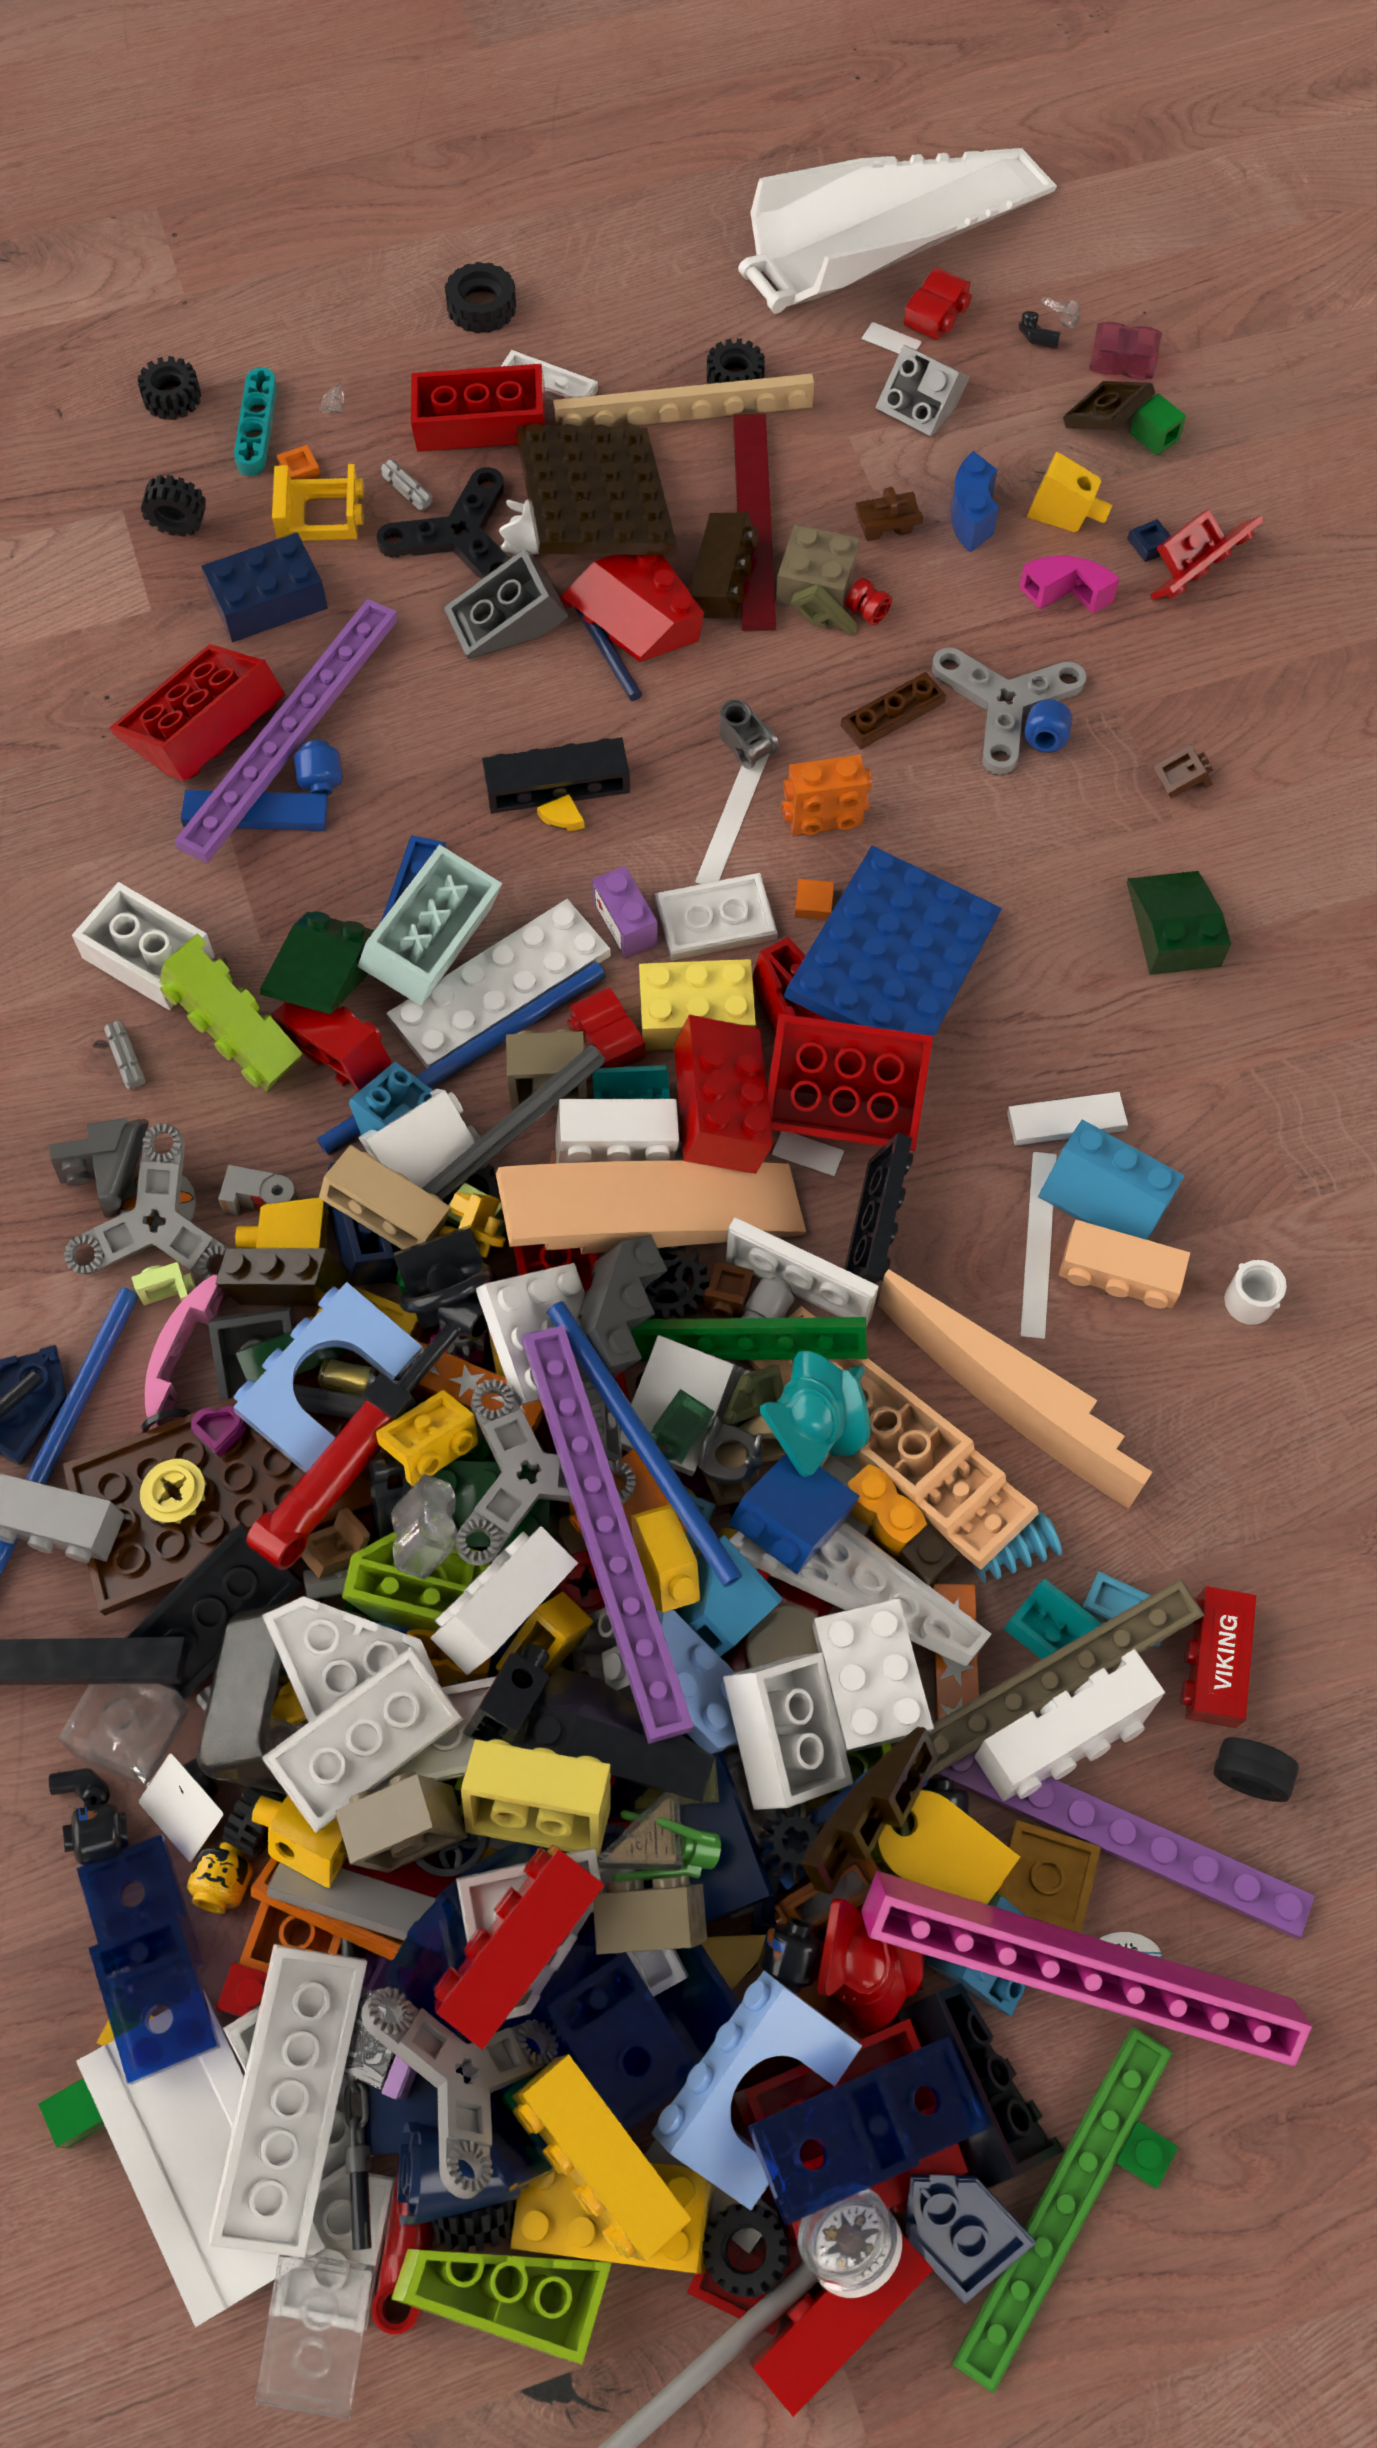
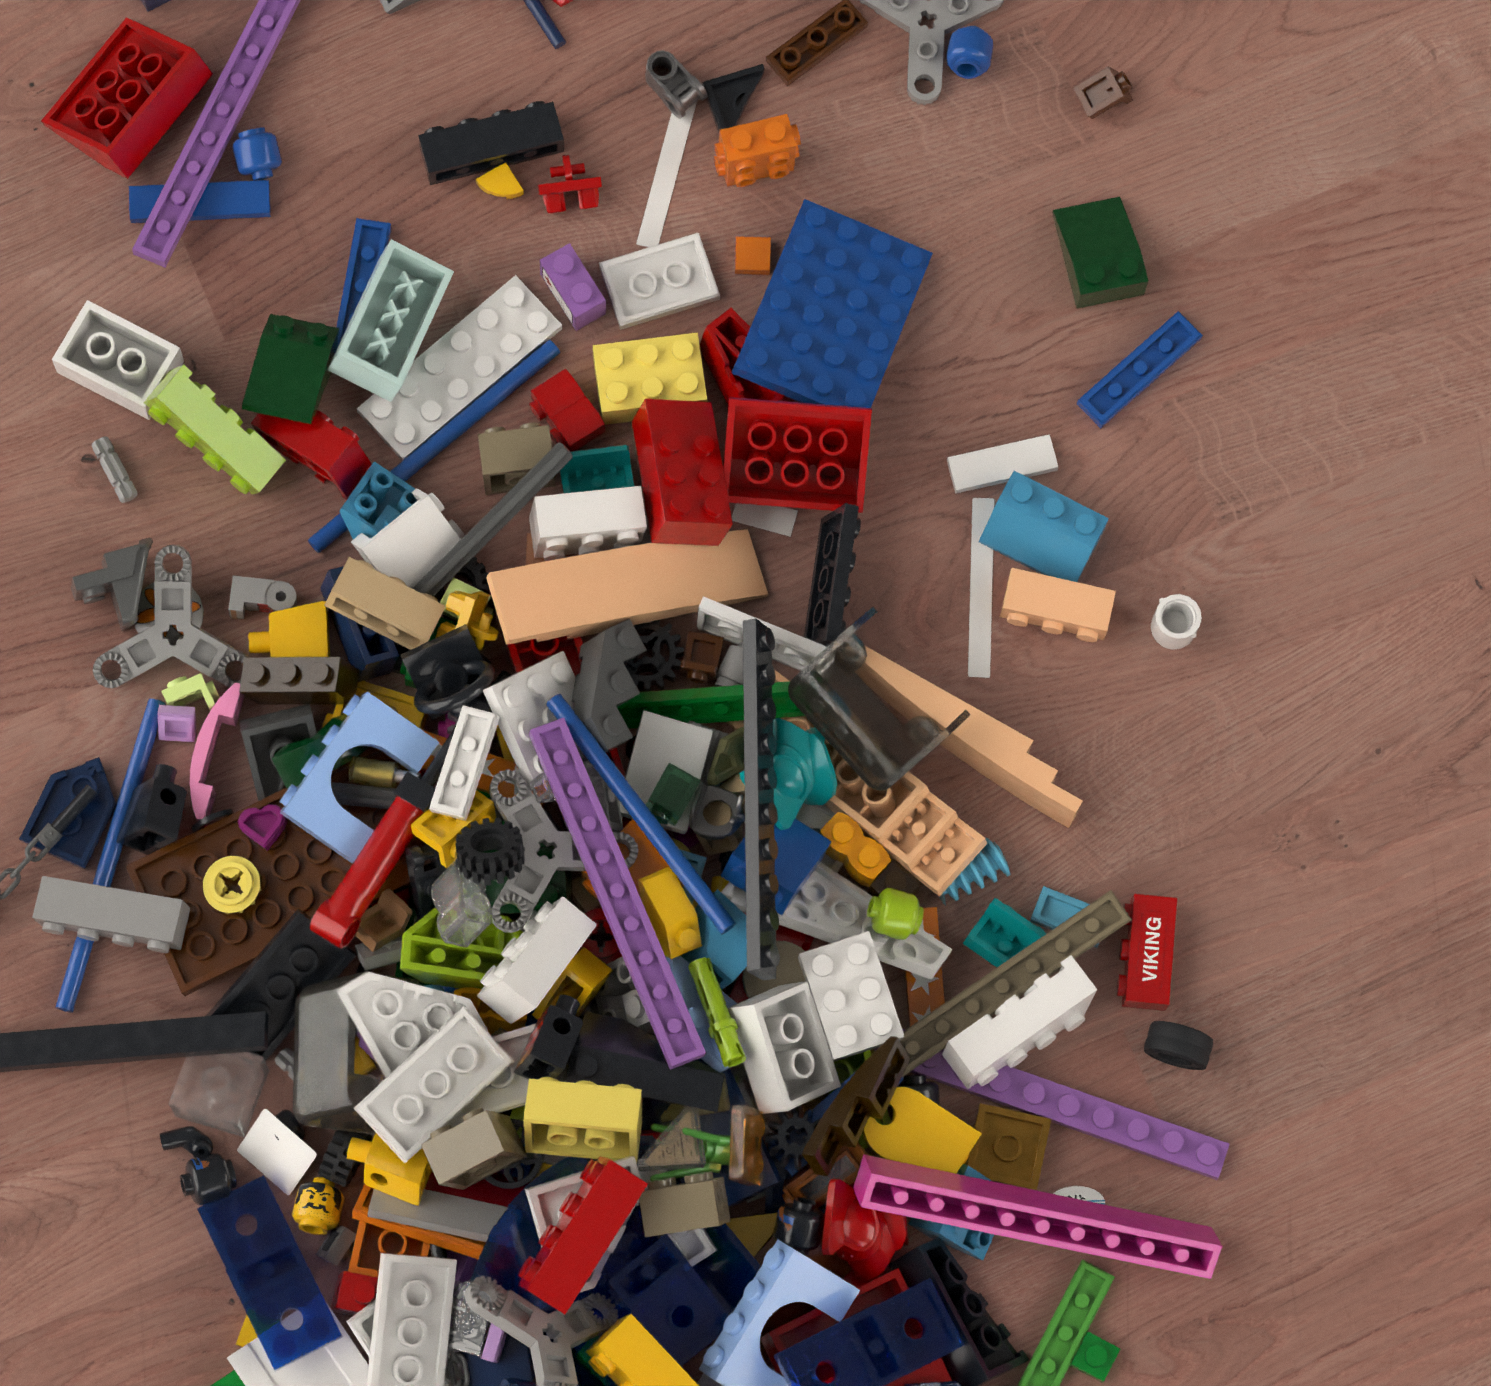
camera: 10 degrees left, 10 degrees up
none -> black torso [116,764,187,855]
none -> lavender tile [158,705,196,742]
none -> dark grey plate [315,1224,356,1266]
none -> white tile [429,705,500,821]
none -> black tyre [455,818,525,885]
none -> clear piece [529,772,556,803]
none -> red hips [537,155,602,214]
none -> lime pin [688,957,746,1067]
none -> black tile [702,64,765,133]
none -> clear orange plate [729,1105,765,1186]
none -> black plate [743,618,780,981]
none -> clear smoke windscreen [788,607,971,791]
none -> lime head [867,888,924,940]
none -> blue tile [1077,311,1203,429]

